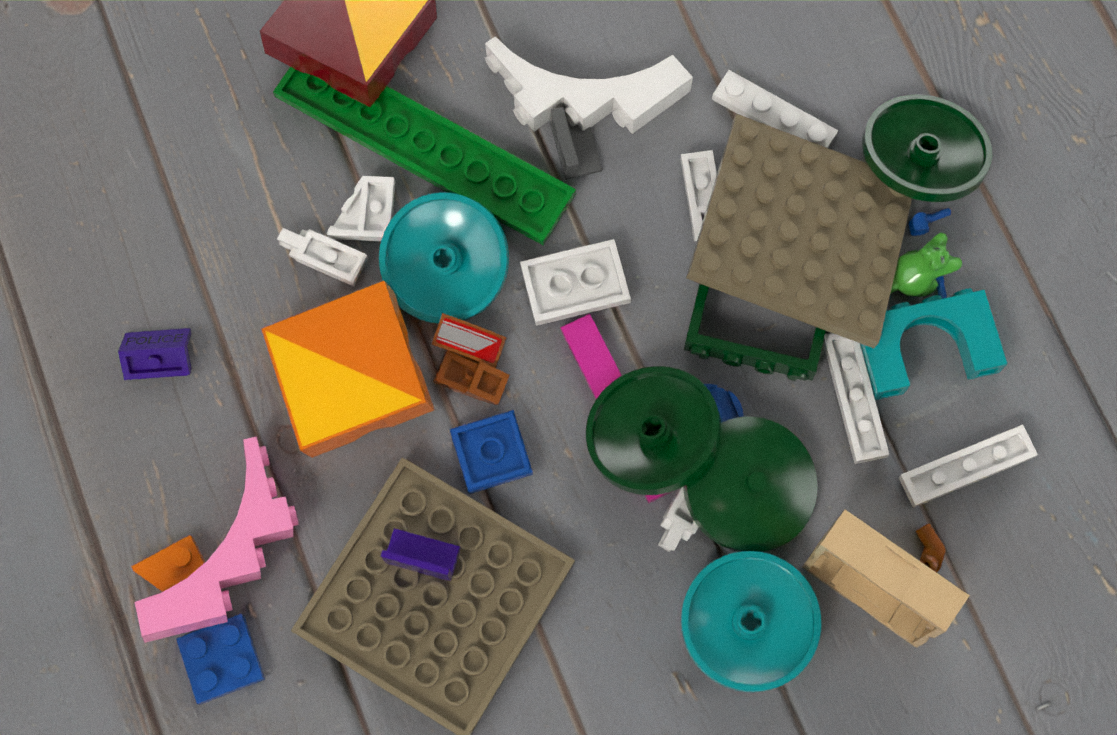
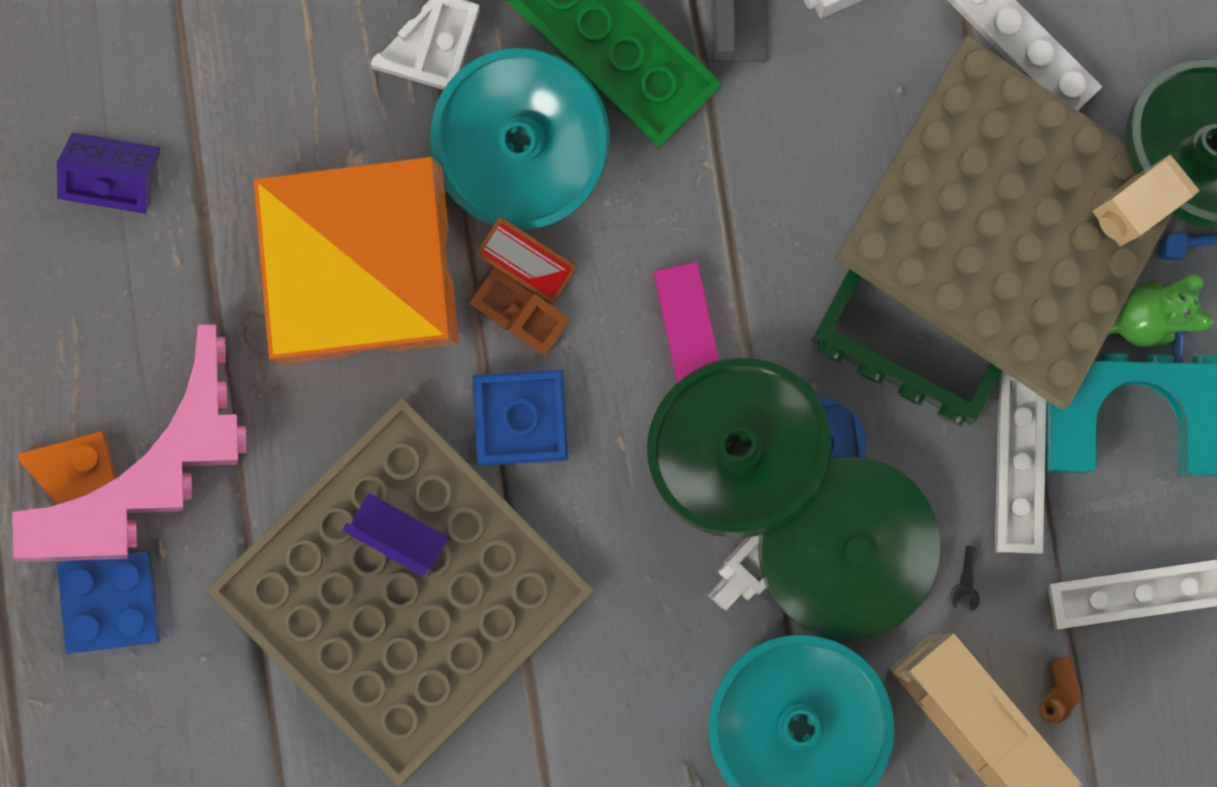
camera: 10 degrees right, 10 degrees up
white hinge [277,228,368,286] -> none
white plate [520,239,631,326] -> none
white plate [680,150,717,242] -> none
none -> black hand [950,546,980,611]
none -> tan slope [1092,154,1200,247]

